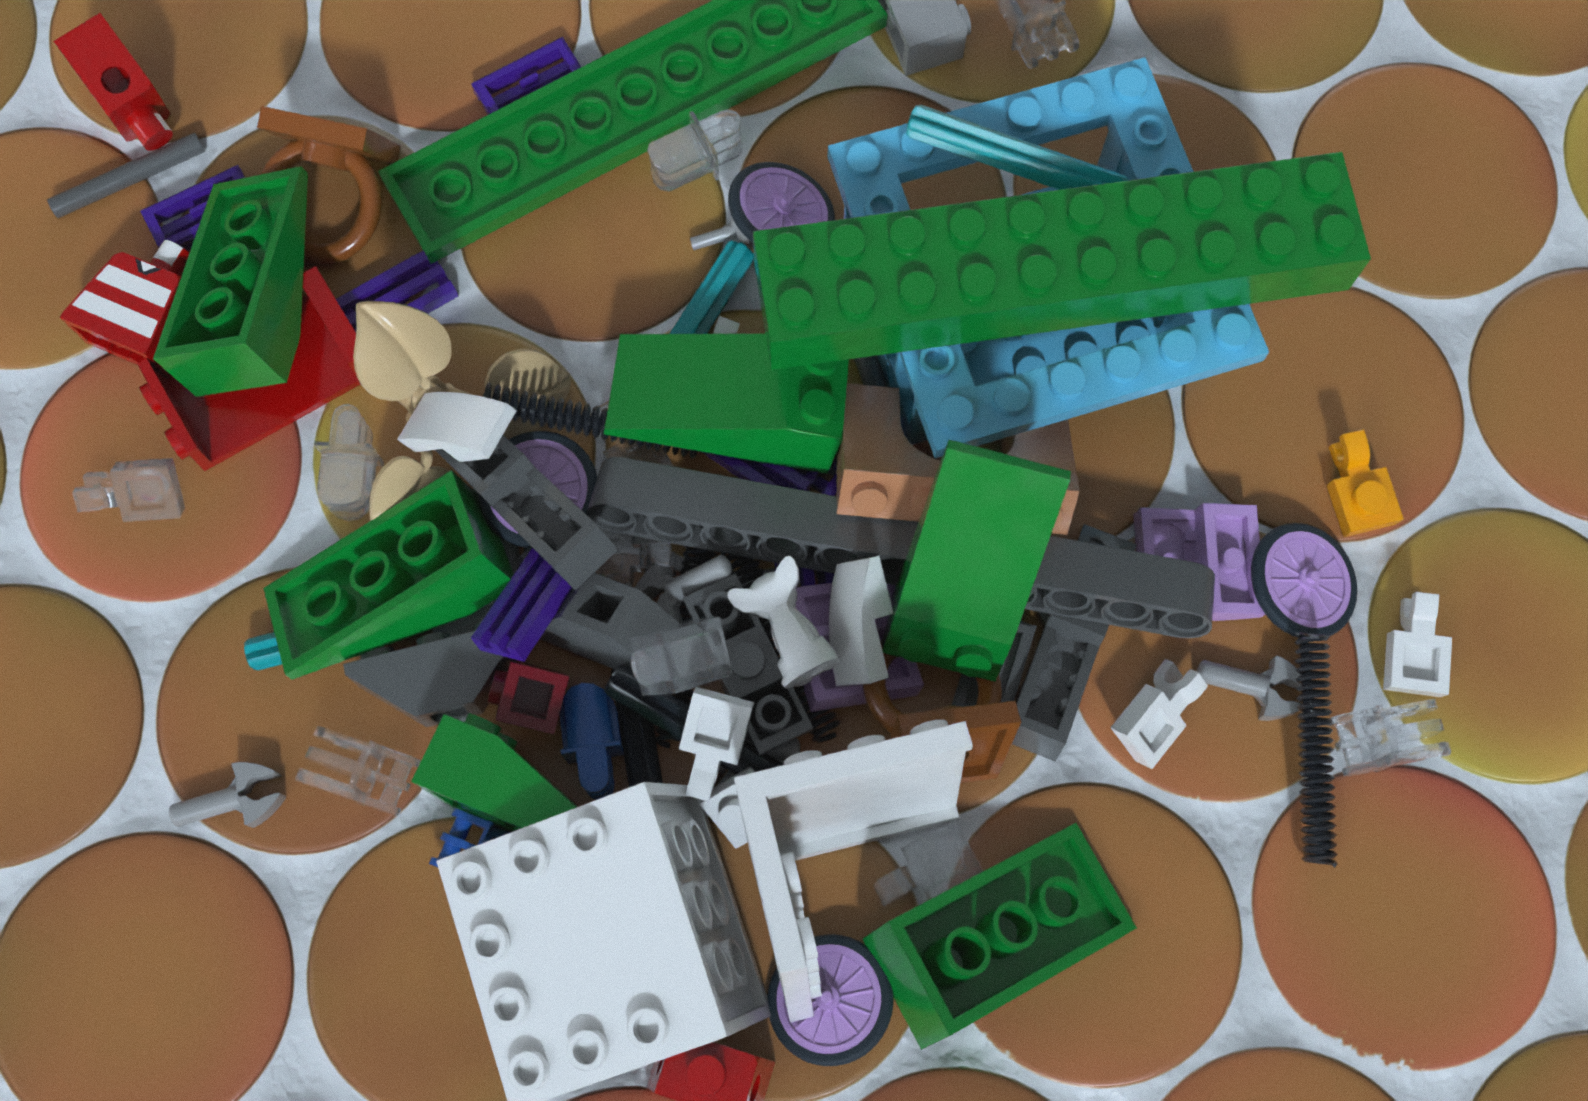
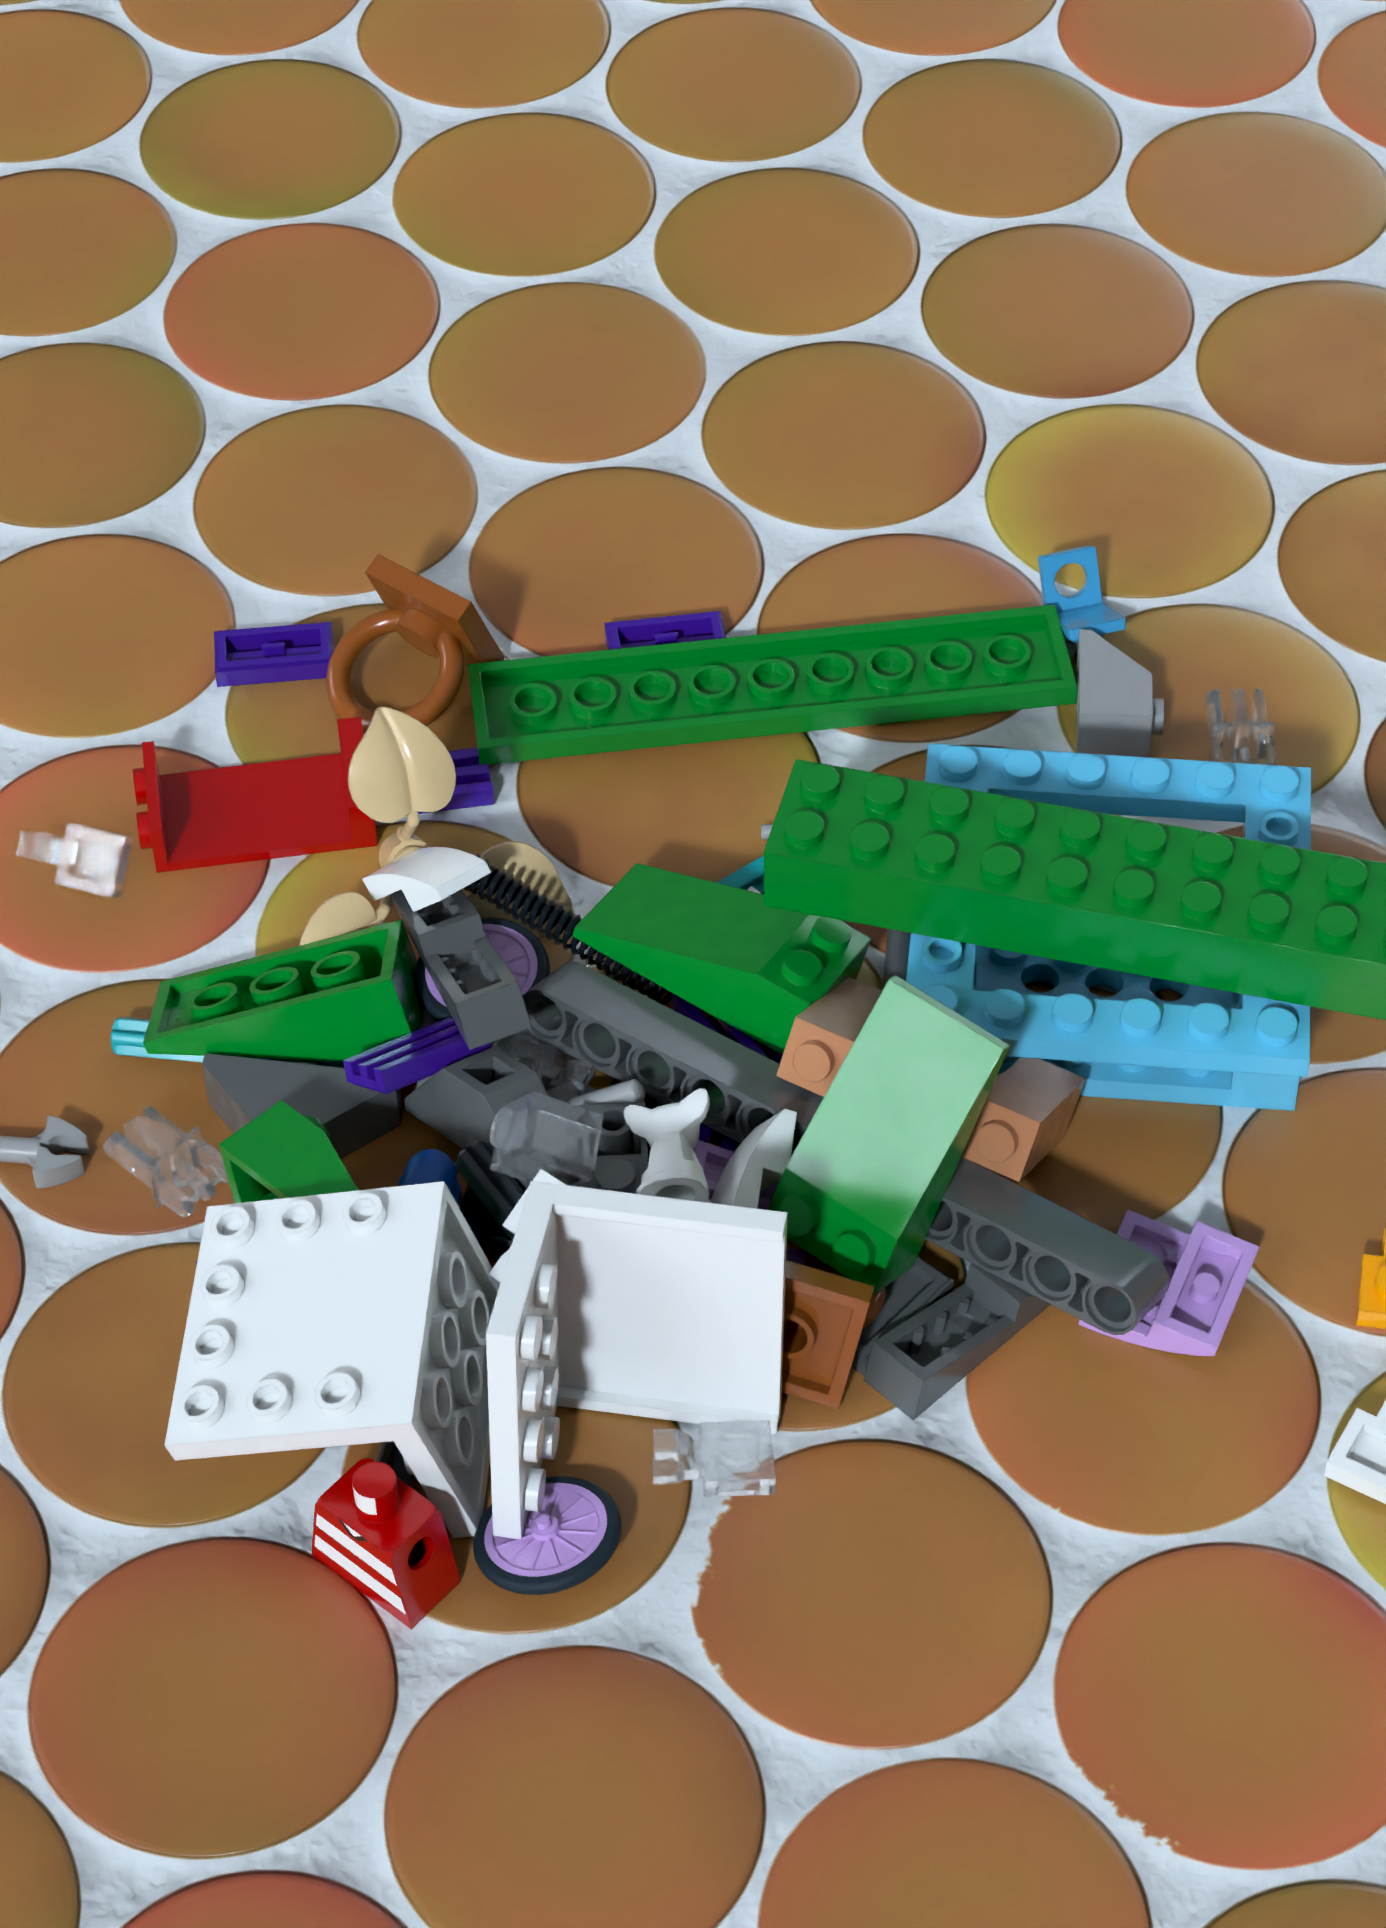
camera: 25 degrees right, 25 degrees down
dark grey bar [47,133,205,219] -> none
red torso [53,13,173,151] -> none
red torso [59,240,189,379] -> none
green slope [153,166,308,397] -> none
clear arm [314,404,384,521] -> none
dark red brick [487,659,569,734] -> none
clear arm [647,110,742,192] -> none
green slope [862,823,1137,1050] -> none
teal axle [906,105,1128,190] -> none
white plate [1111,659,1208,769] -> none
light grey bar [1197,656,1302,721] -> none
lavender wheel [1251,523,1357,638] -> none
black piece [1294,631,1338,868] -> none
clear arm [1329,698,1451,777] -> none

